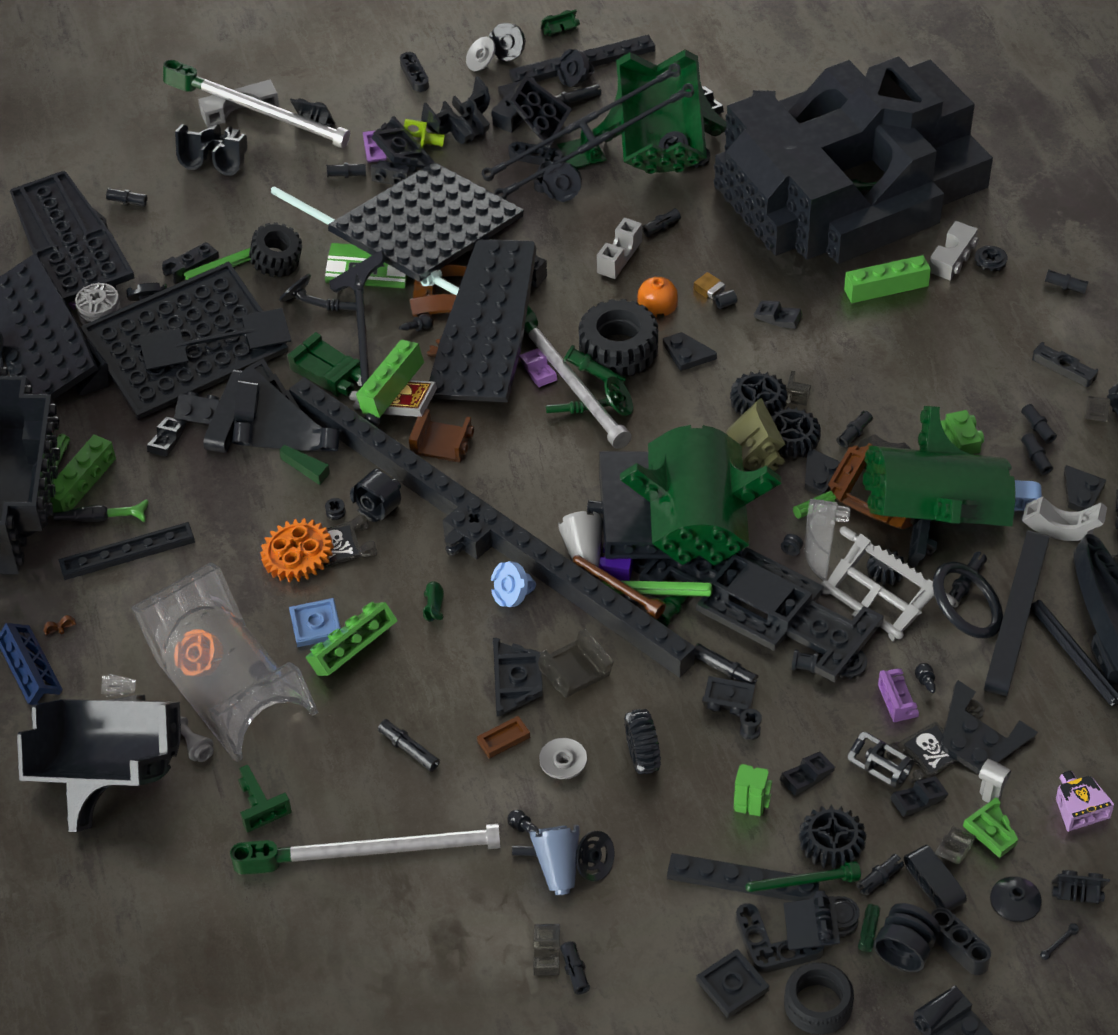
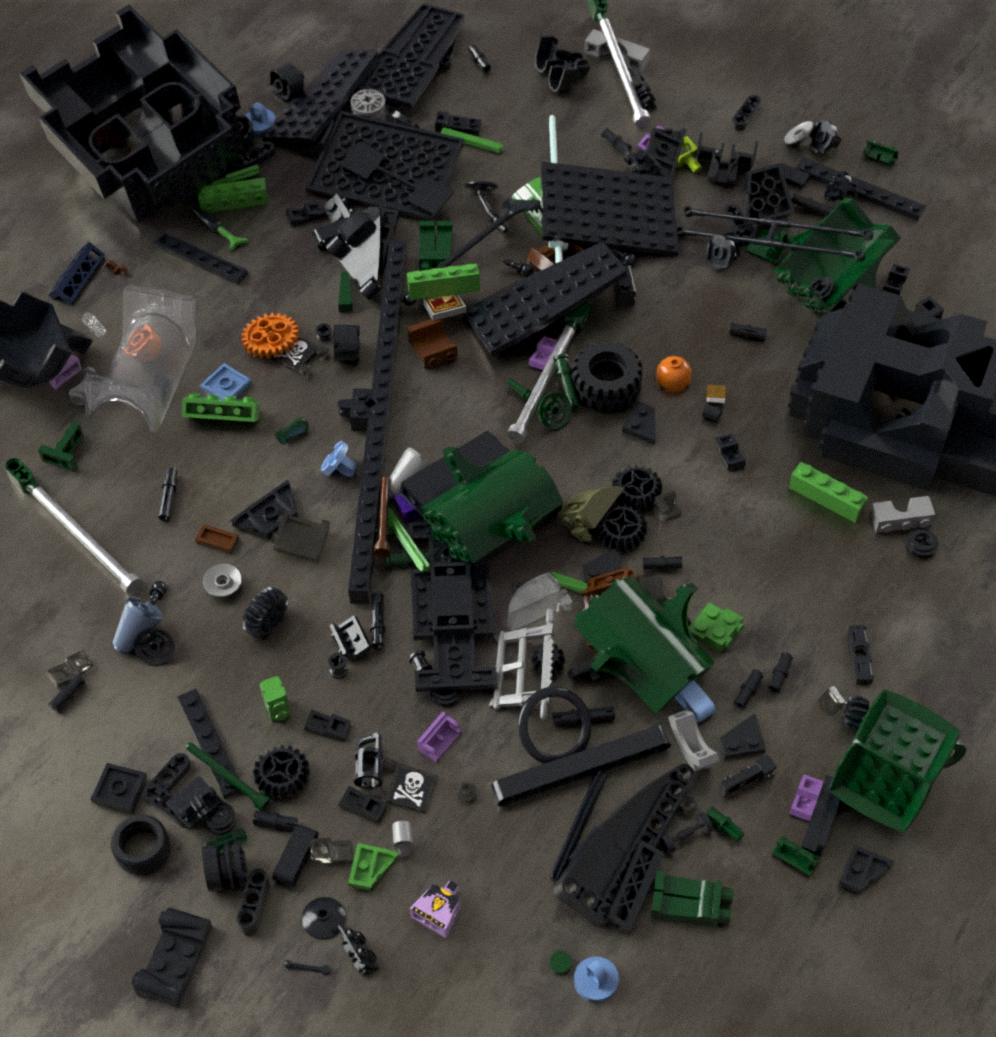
camera: 50 degrees right, 5 degrees up
black tyre [249,222,302,277] -> none
light grey arch [597,217,642,279] -> none
black bar [915,663,936,693] -> none
black wing [940,680,1038,775] -> none
black pin [1045,269,1088,294] -> none

